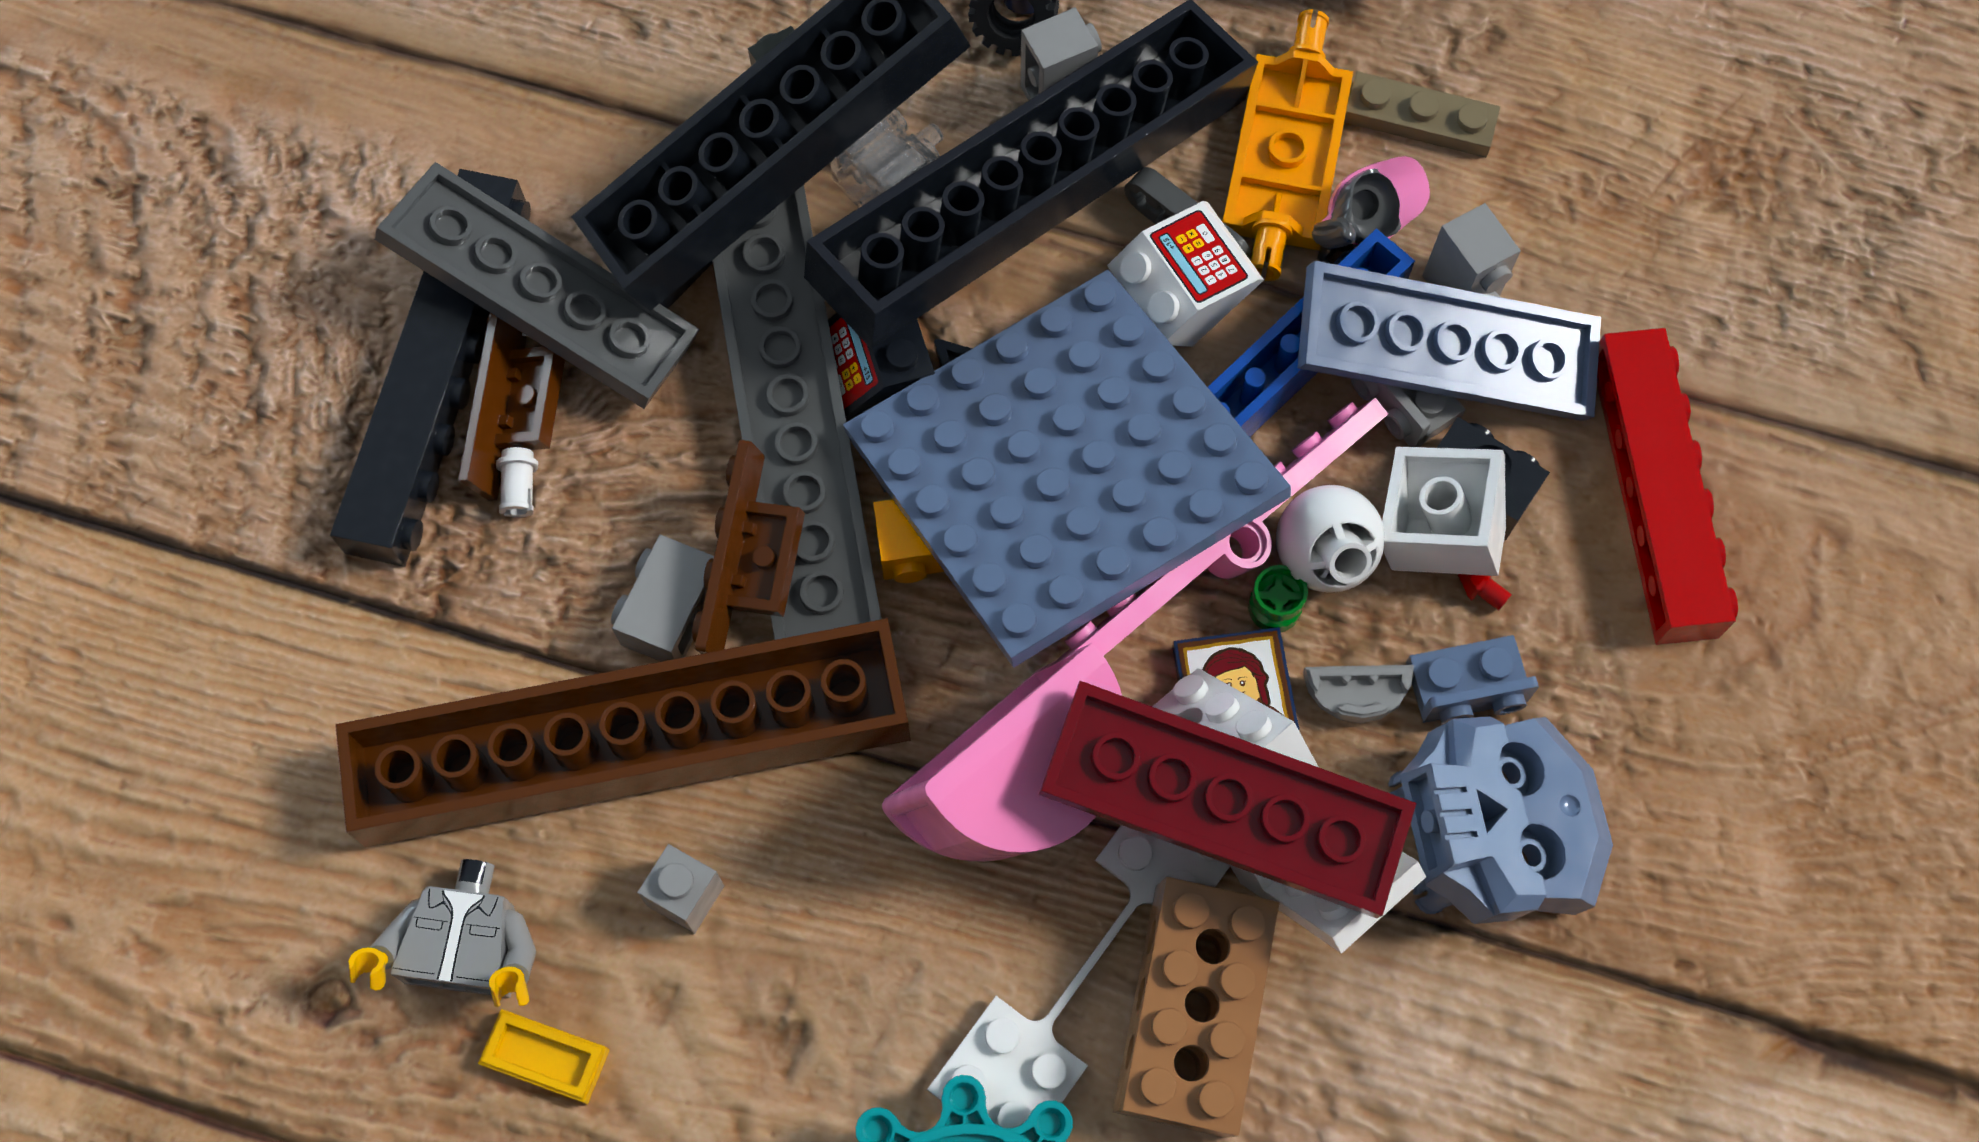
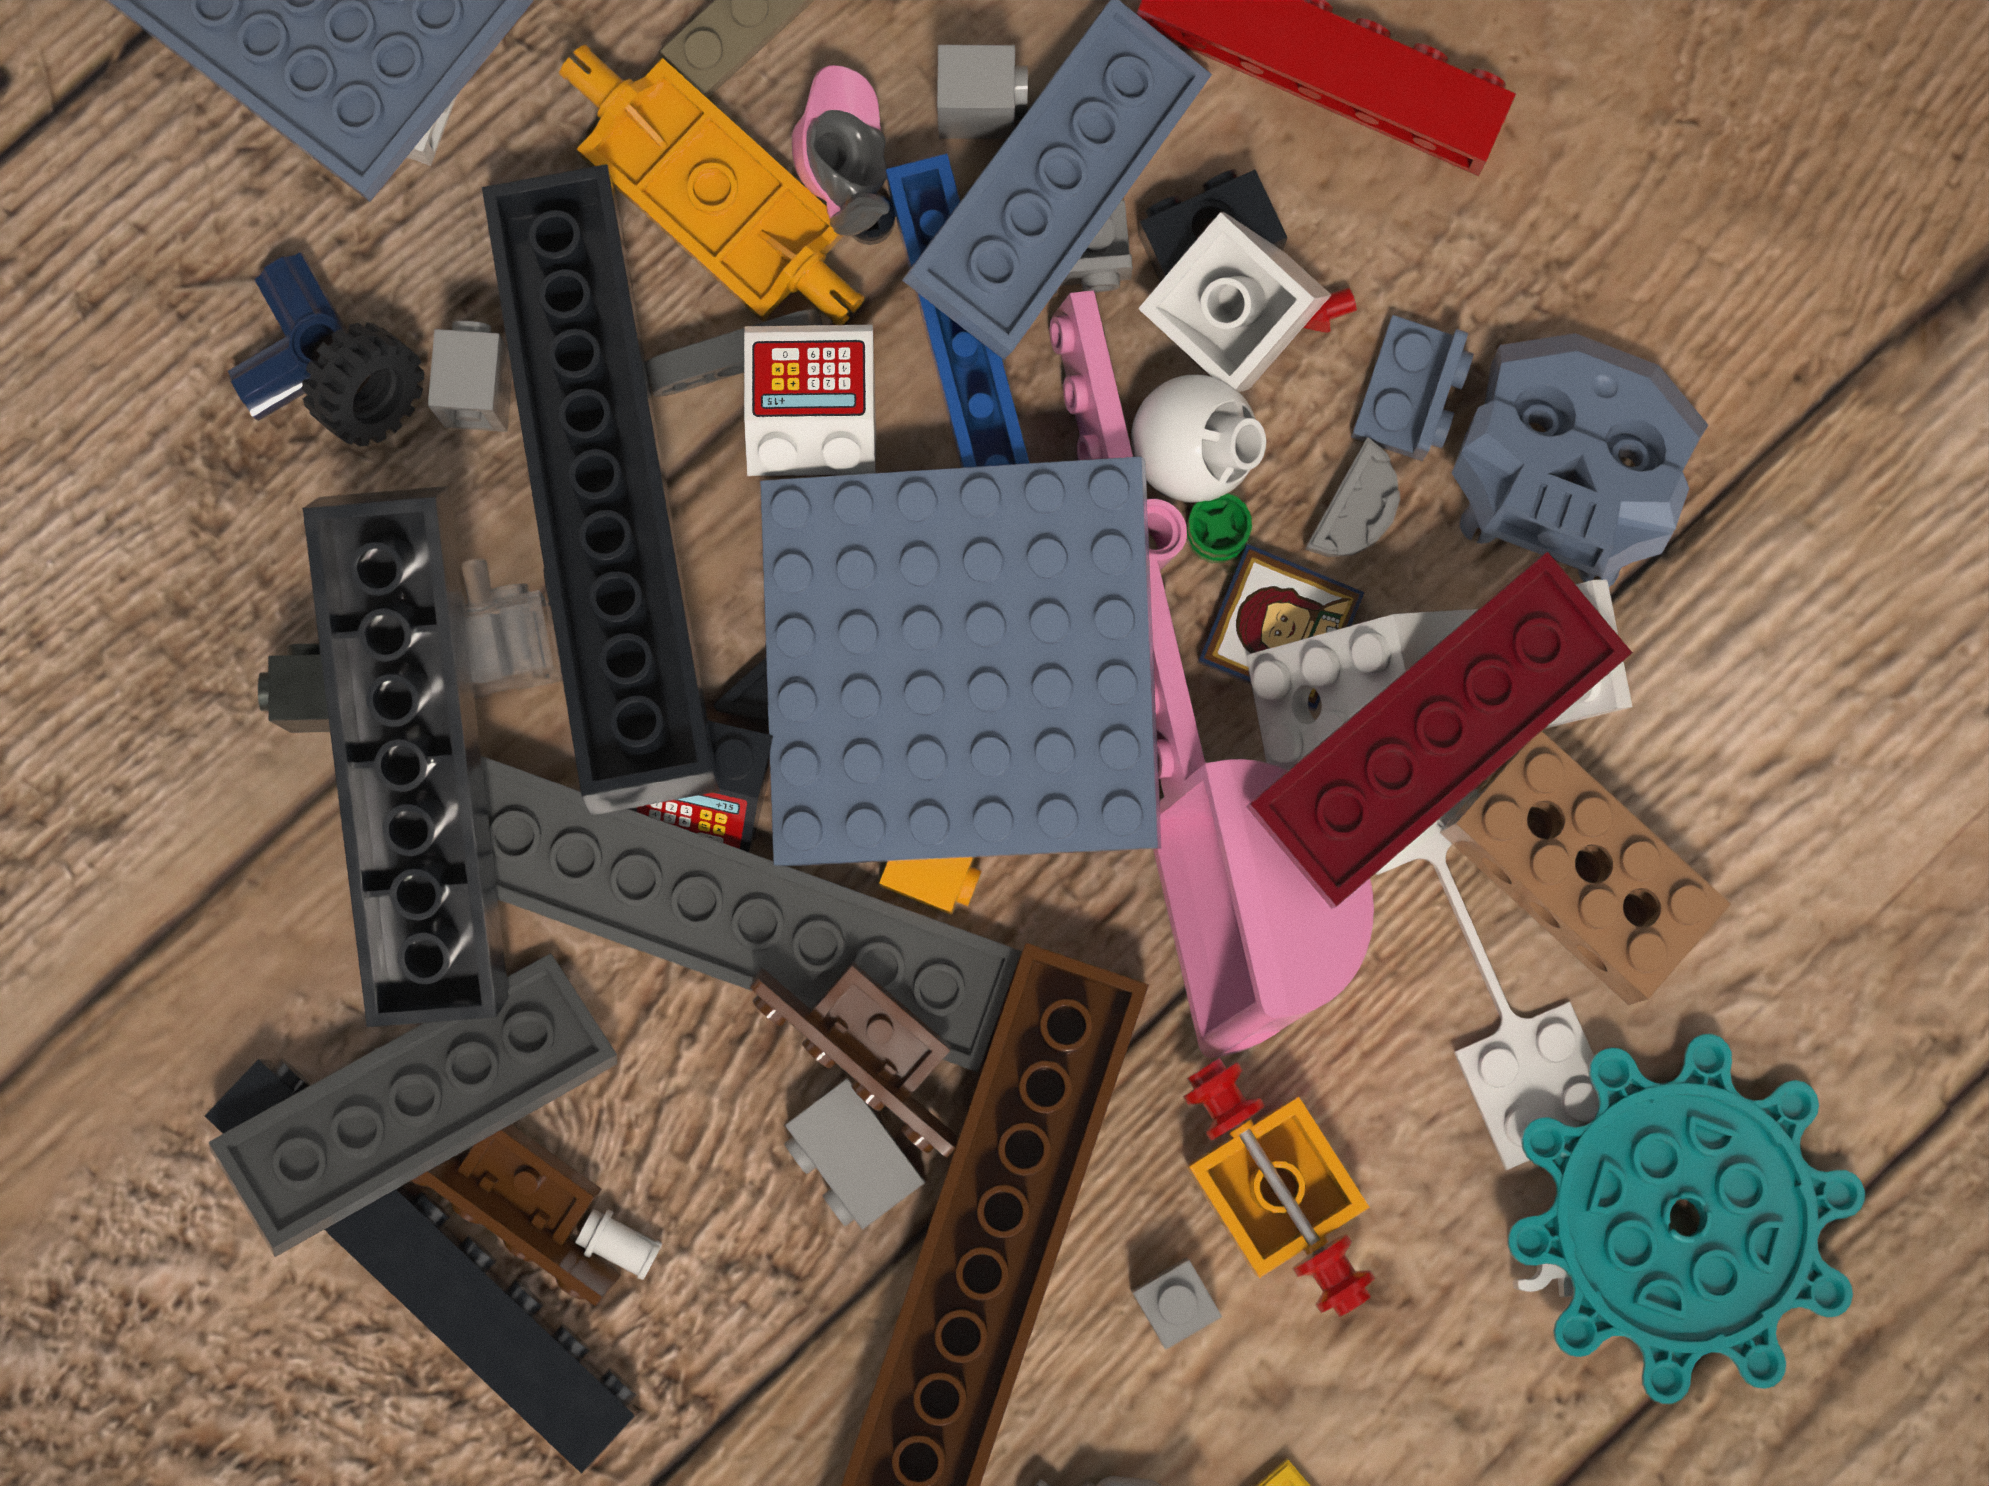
camera: 60 degrees left, 15 degrees up
none -> light orange brick [1183,1058,1375,1317]

